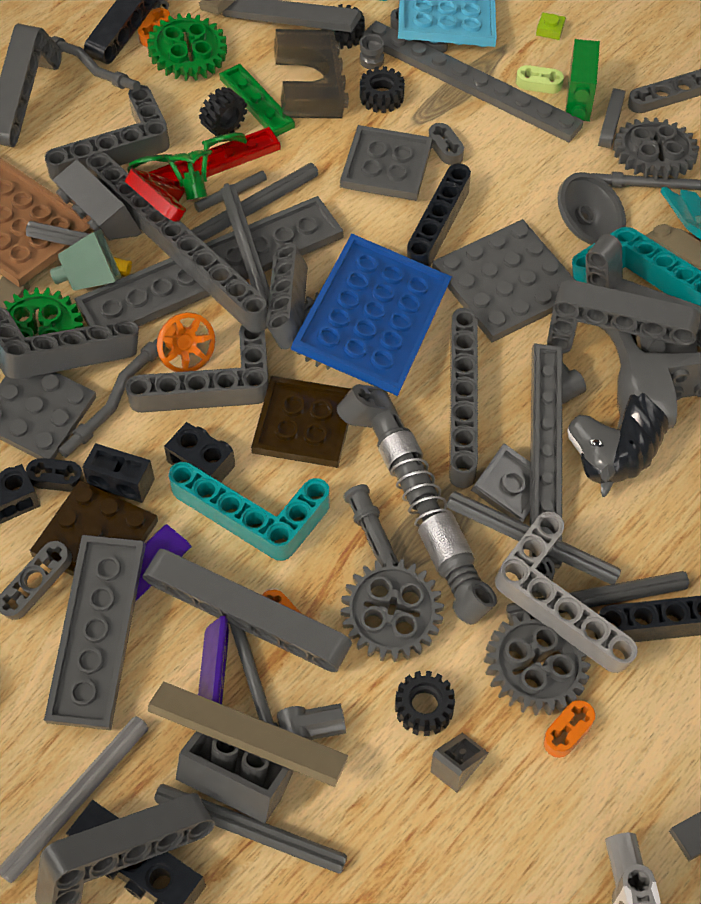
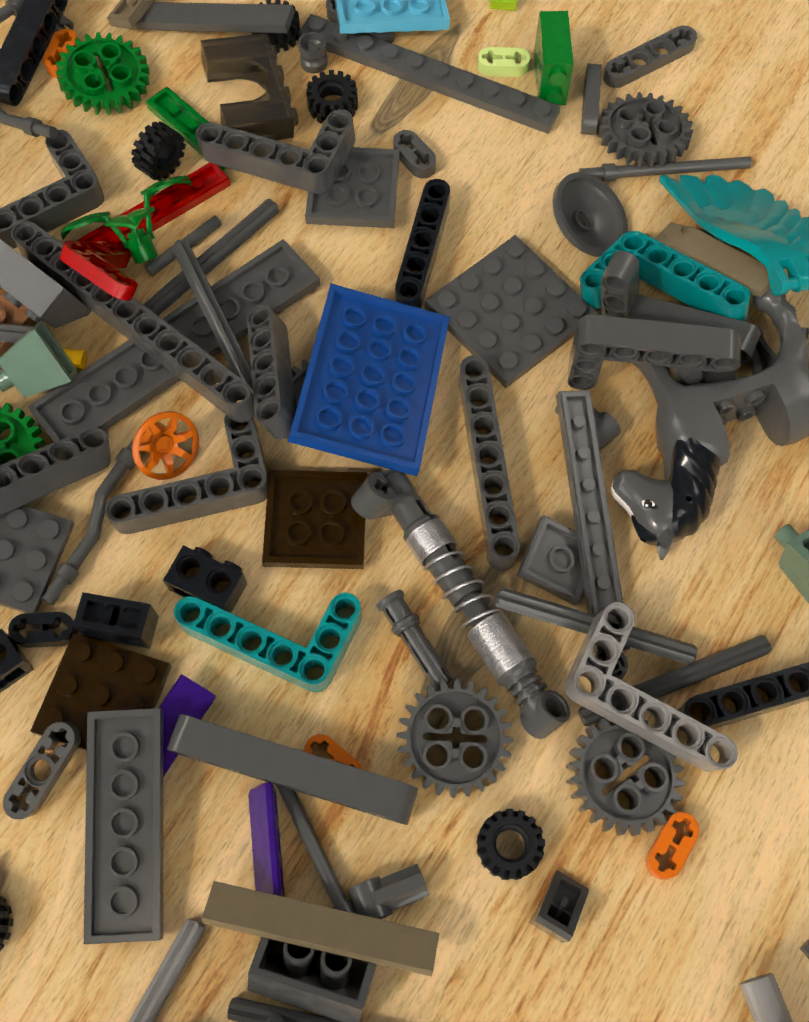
camera: 10 degrees left, 10 degrees up
none -> dark grey beam [196,109,356,194]

